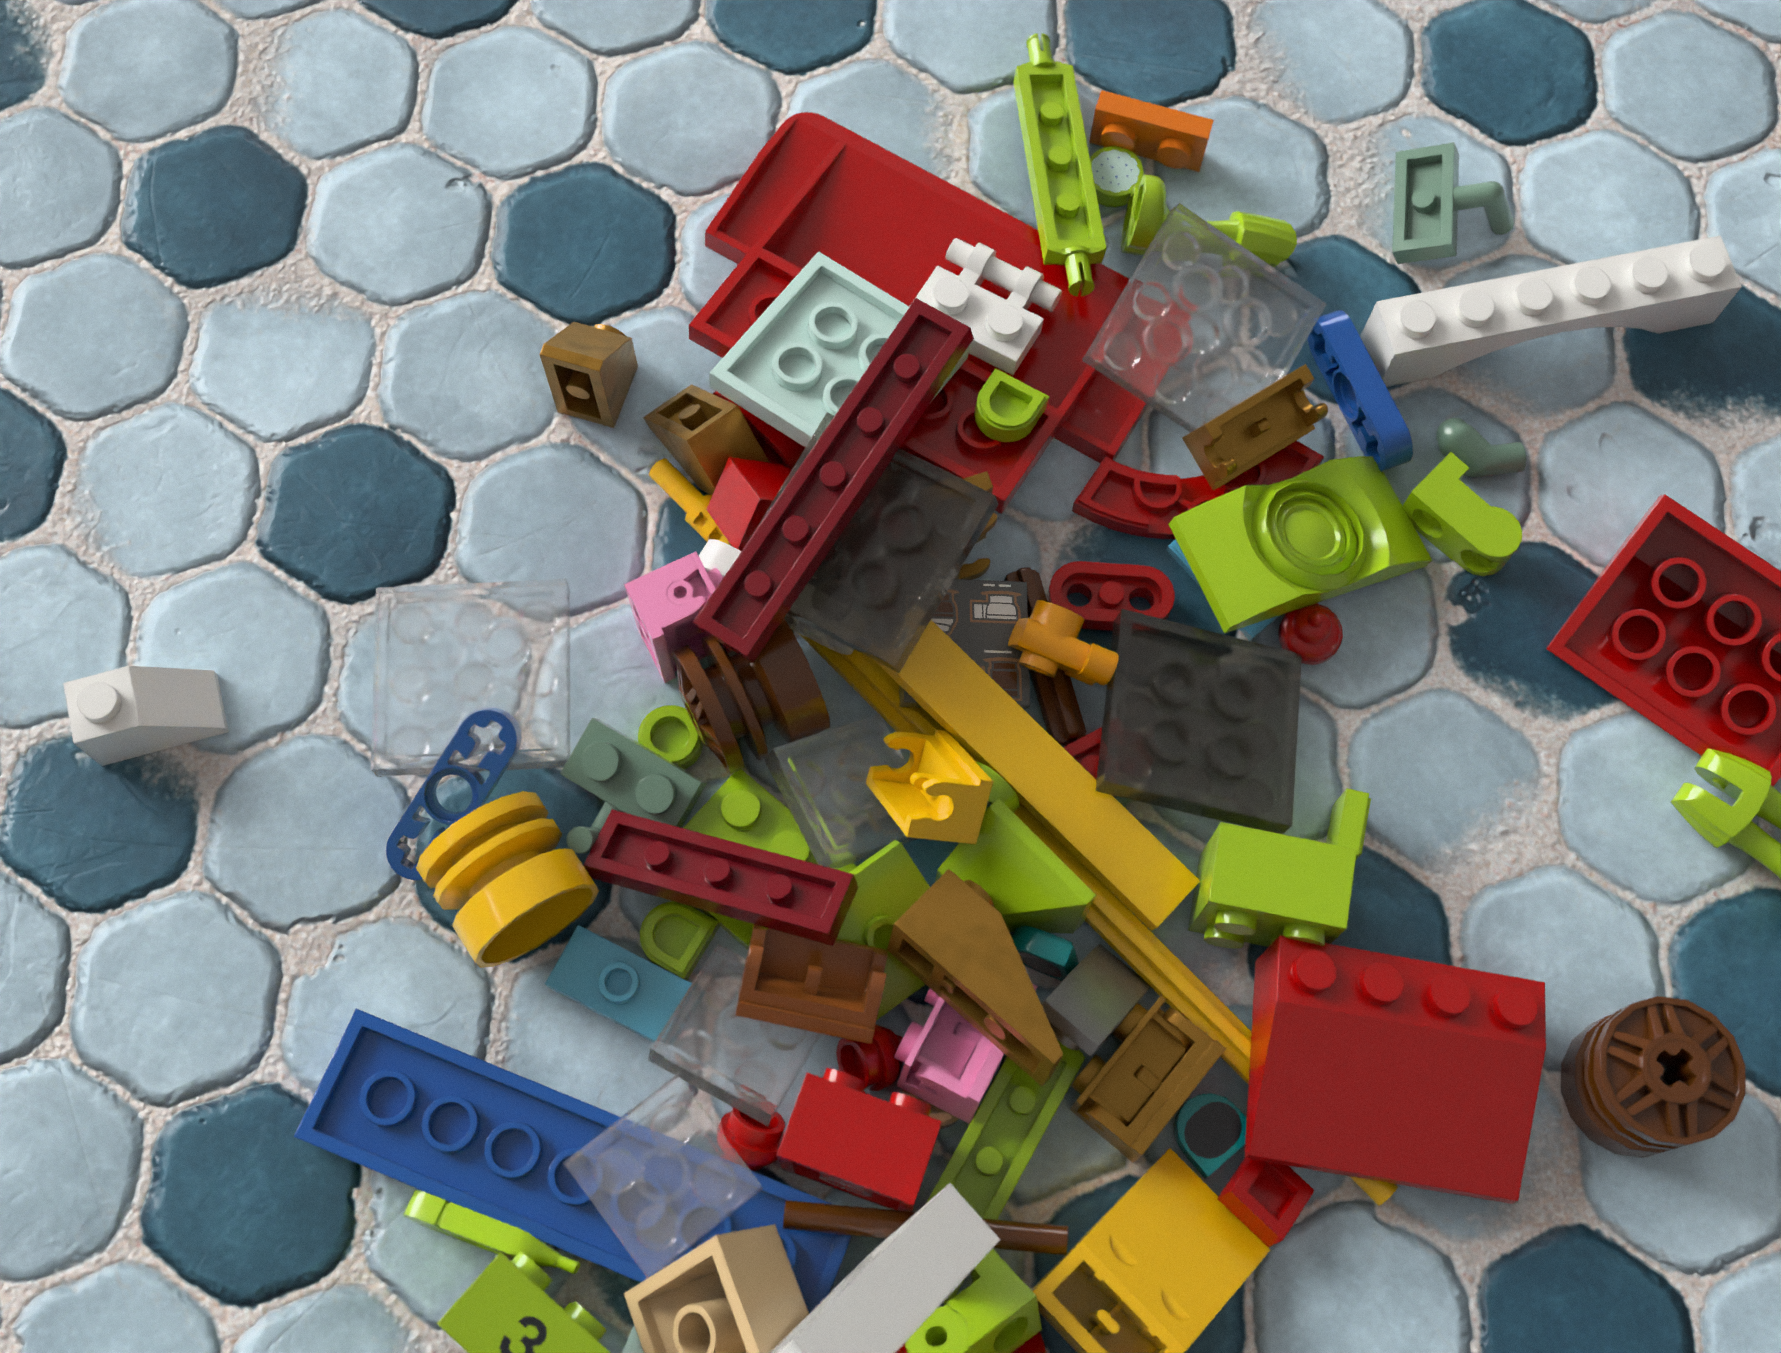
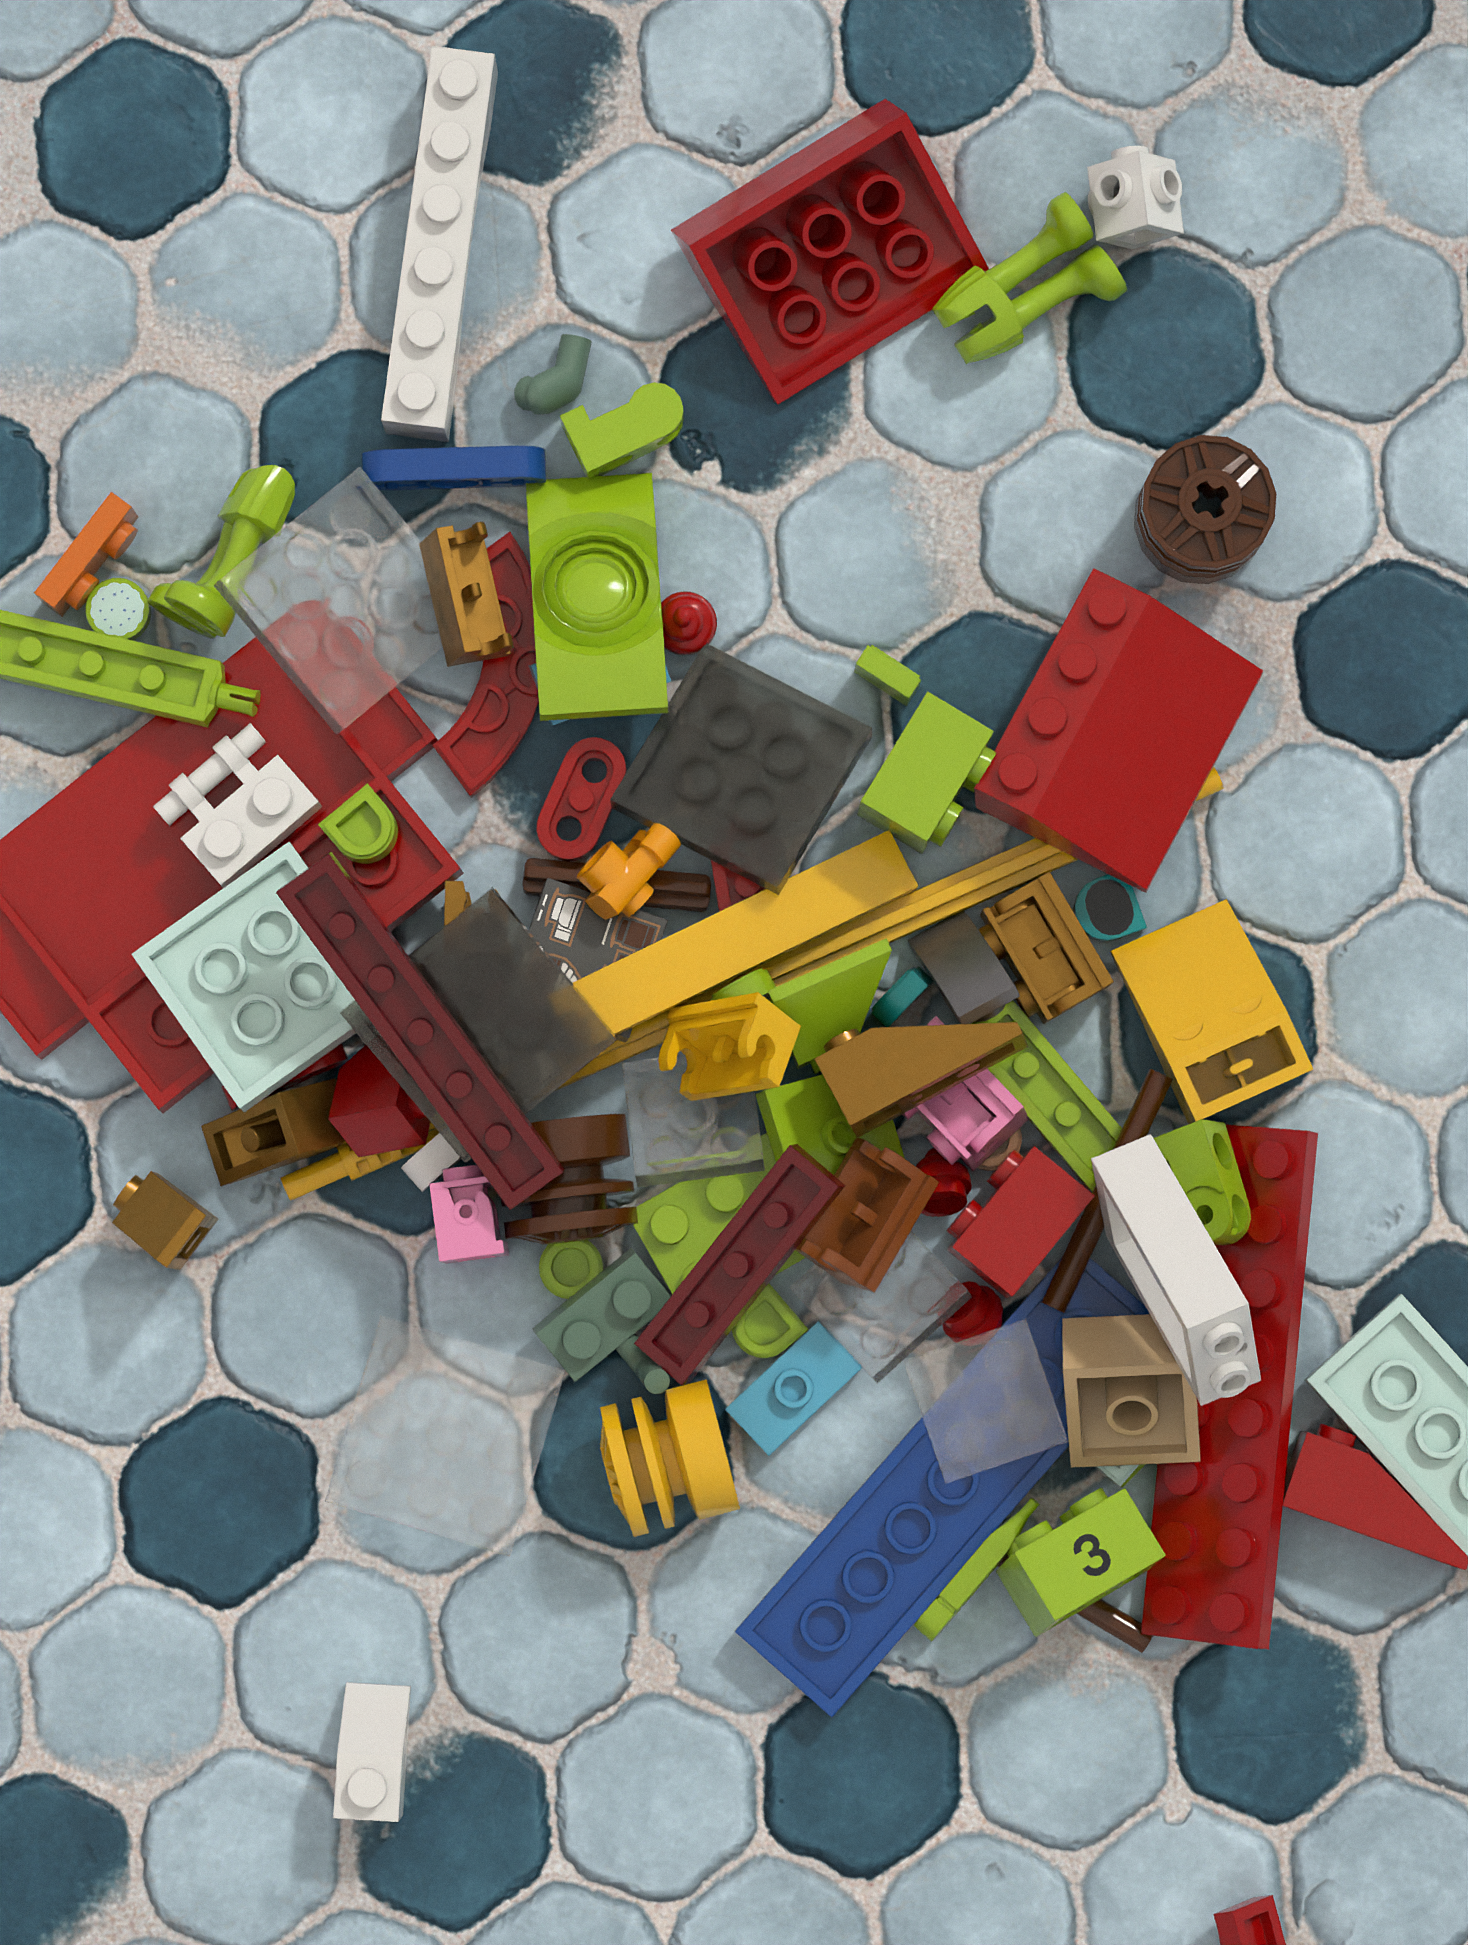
camera: 70 degrees left, 15 degrees up
blue beam [386,708,522,880] -> none
red plate [1217,1158,1315,1247] -> none
sand green plate [1392,142,1514,264] -> none

